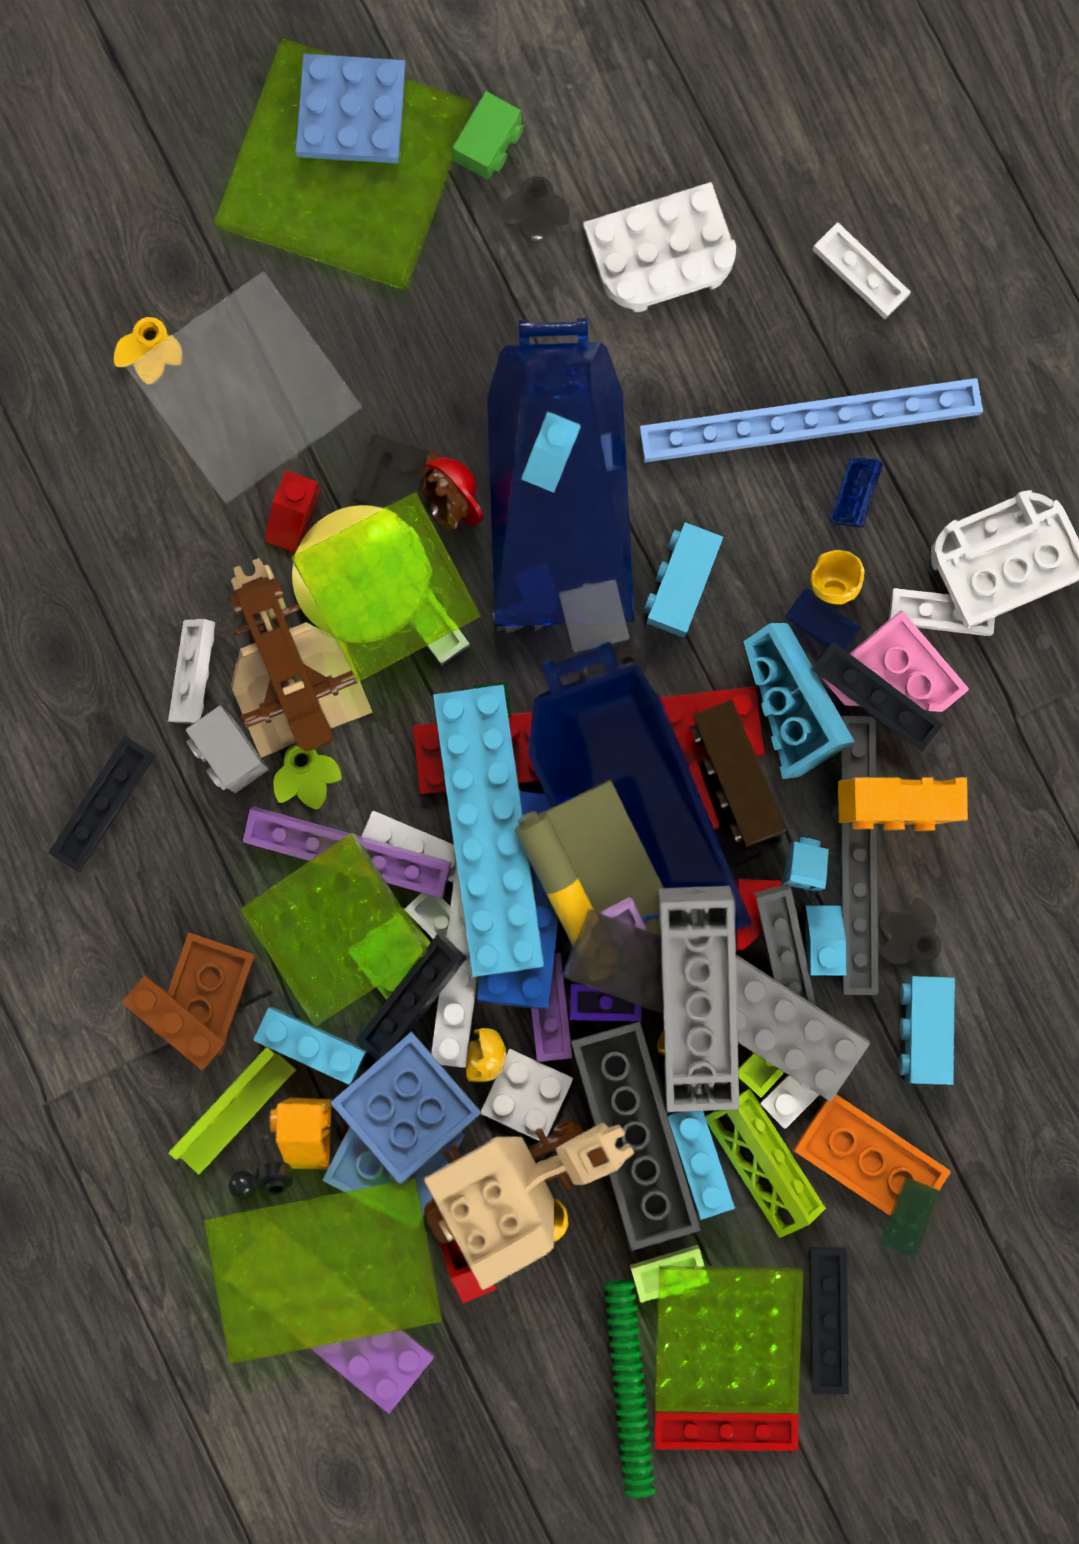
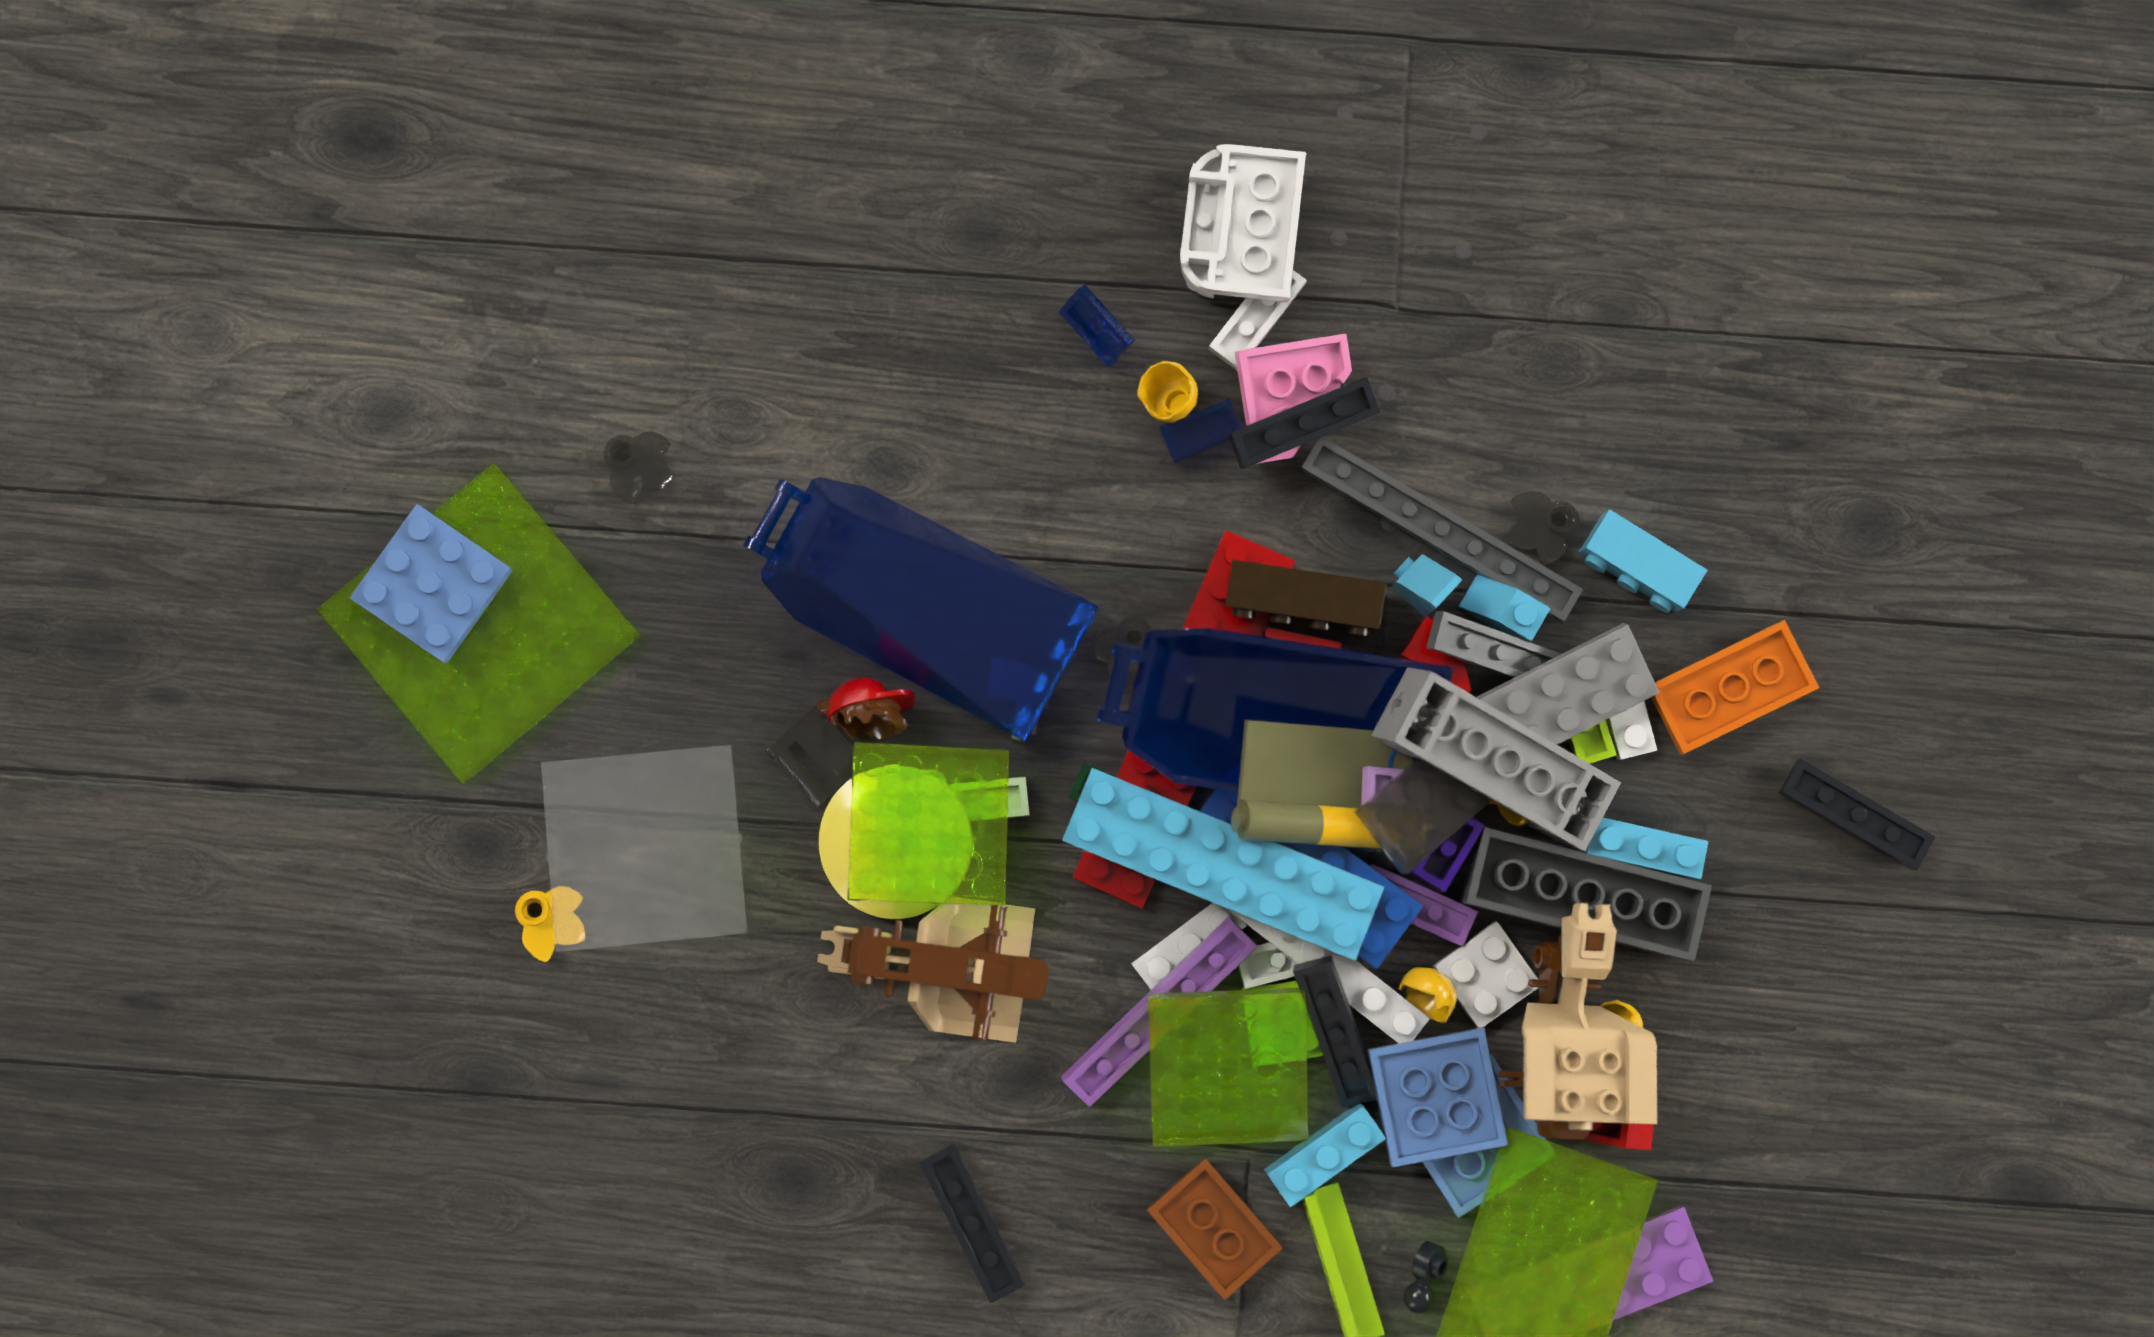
camera: 60 degrees left, 0 degrees up
dark orange plate [121,975,227,1071] -> none
white plate [168,619,215,724] -> none
light grey brick [185,705,269,794] -> none
red slope [264,470,322,554] -> none
light orange wedge [270,1098,332,1170] -> none
lime plate [273,743,342,810] -> none
bright green brick [452,91,524,180] -> none
medium azure slope [521,412,581,493] -> none
clear piece [559,579,630,653] -> none
white plate [583,182,736,312] -> none
green piece [603,1280,656,1498] -> none
yellowish green plate [630,1245,709,1303] -> none
light blue plate [639,378,983,462] -> none
medium azure brick [643,522,723,638] -> none
clear neon green plate [654,1265,803,1414] -> none
red plate [654,1410,798,1451] -> none
lime fence [705,1088,826,1238] -> none
medium azure wedge [743,623,855,779] -> none
white plate [813,222,911,319] -> none
light orange wedge [838,778,968,831] -> none
clear green plate [879,1176,941,1258] -> none

